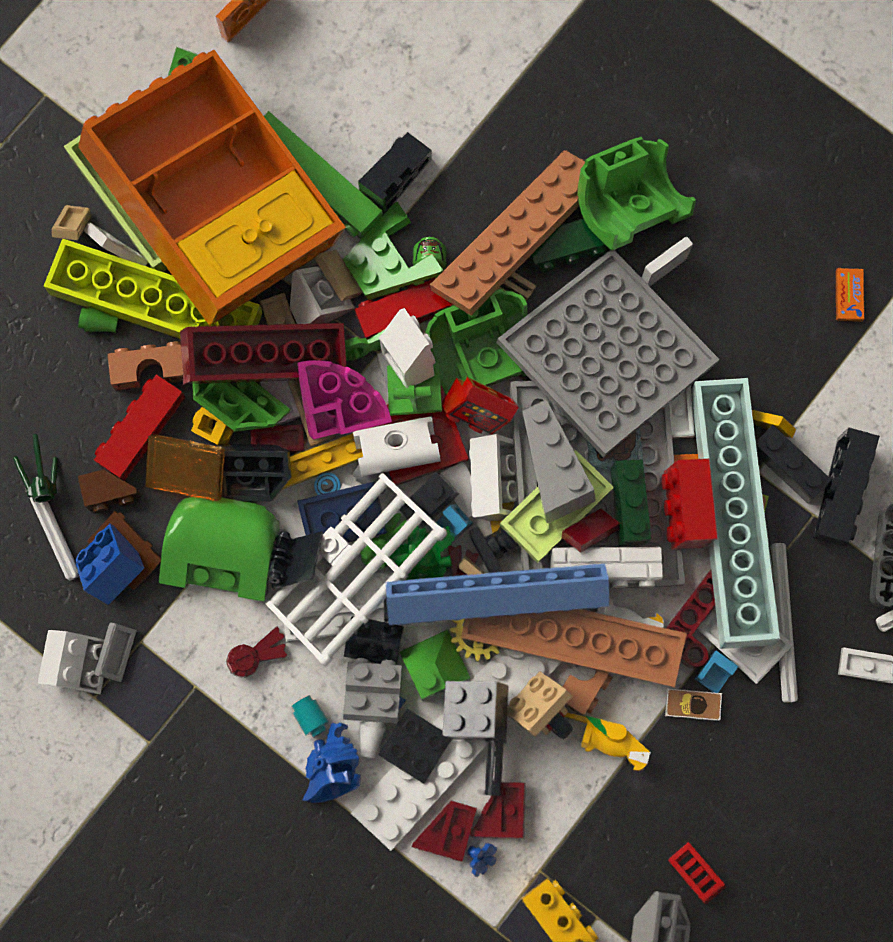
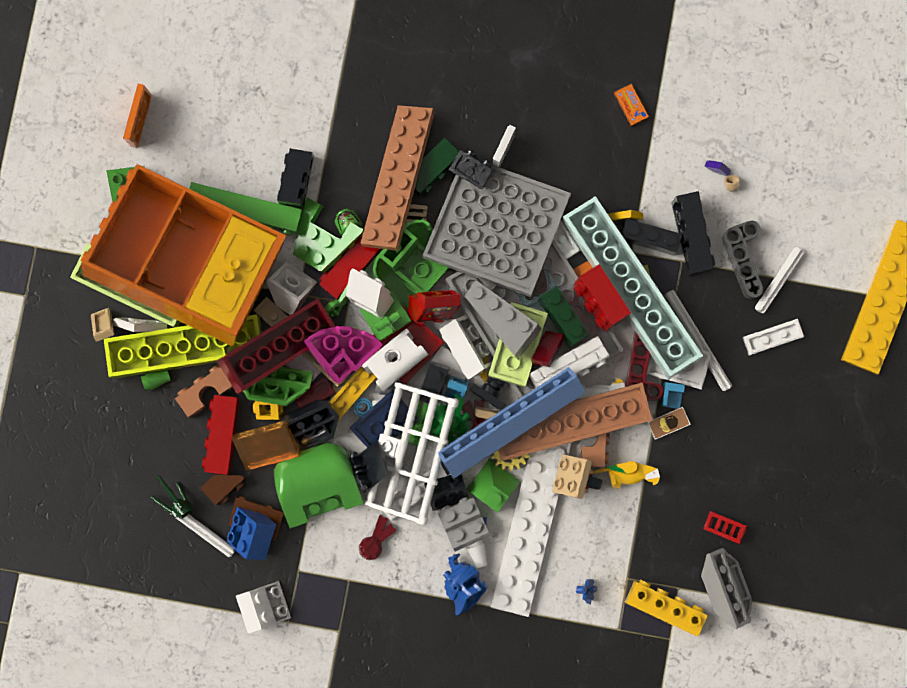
camera: 25 degrees left, 5 degrees up
light grey tile [94,622,137,682] -> none
teal brick [291,695,329,738] -> none
tan tile [314,249,363,301] -> none
black hinge [378,709,452,784] -> none
dark red wing [412,801,477,862] -> none
brick [443,681,509,740] -> none
dark red wing [471,782,526,838] -> none
black pin [484,738,507,796] -> none
bright green piece [578,137,696,251] -> none
none -> black bracket [449,149,496,190]

